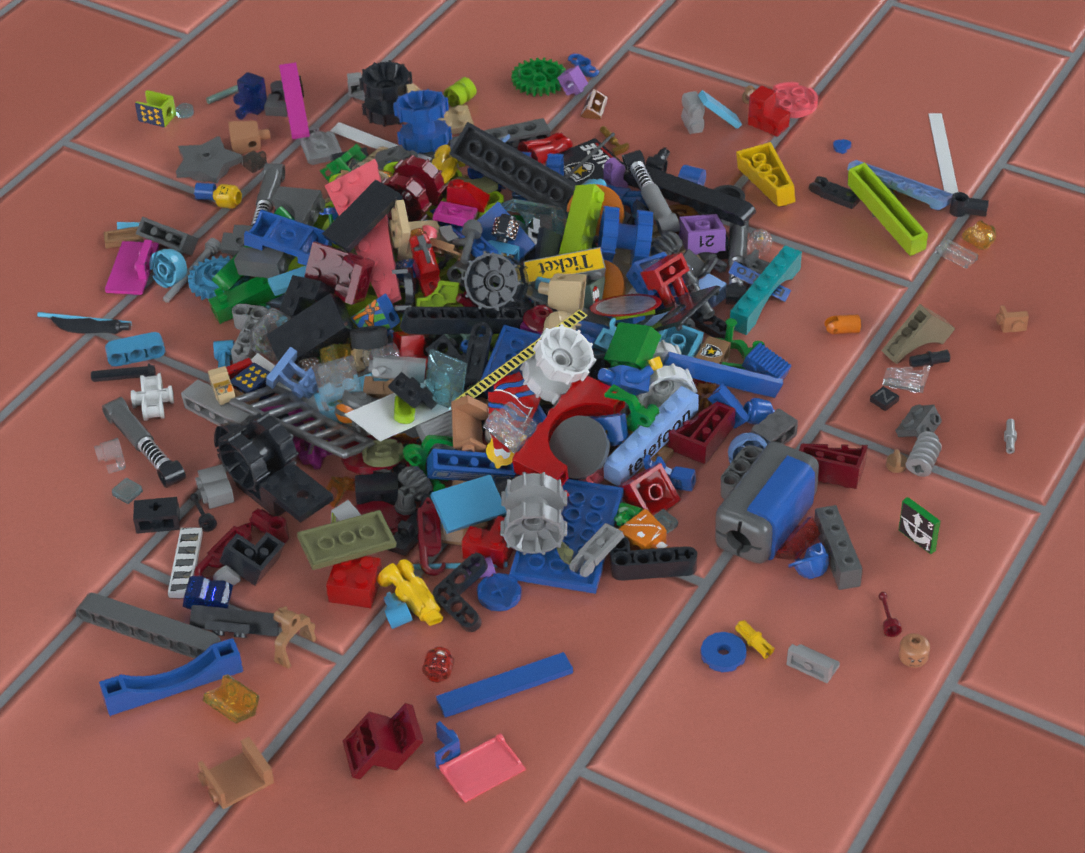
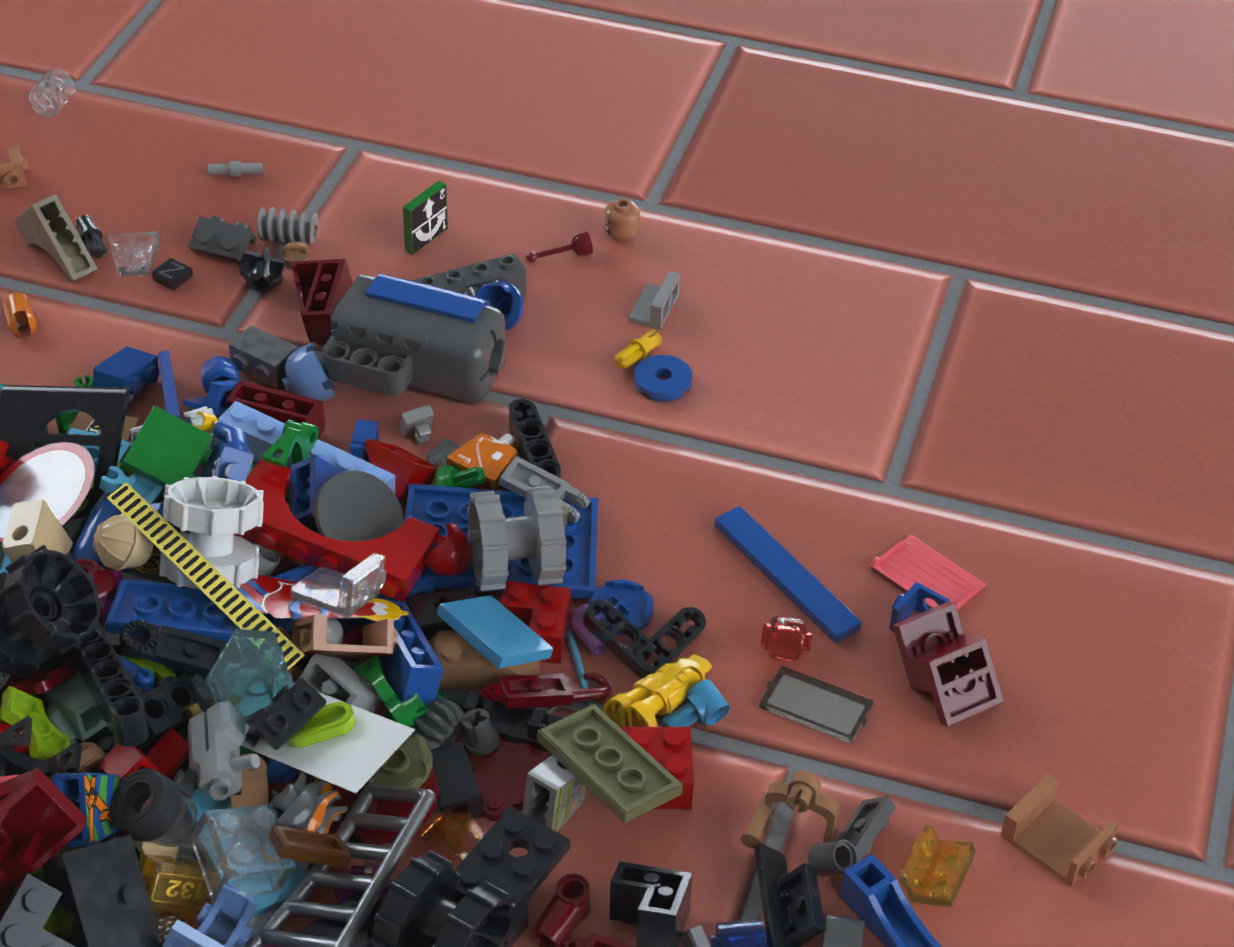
camera: 105 degrees left, 0 degrees up
none -> black piece [239,248,285,292]
none -> reddish brown tile [268,825,352,868]
none -> light grey tile [399,405,434,445]
none -> clear smoke piece [759,665,874,744]
none -> dark grey plate [808,796,896,877]

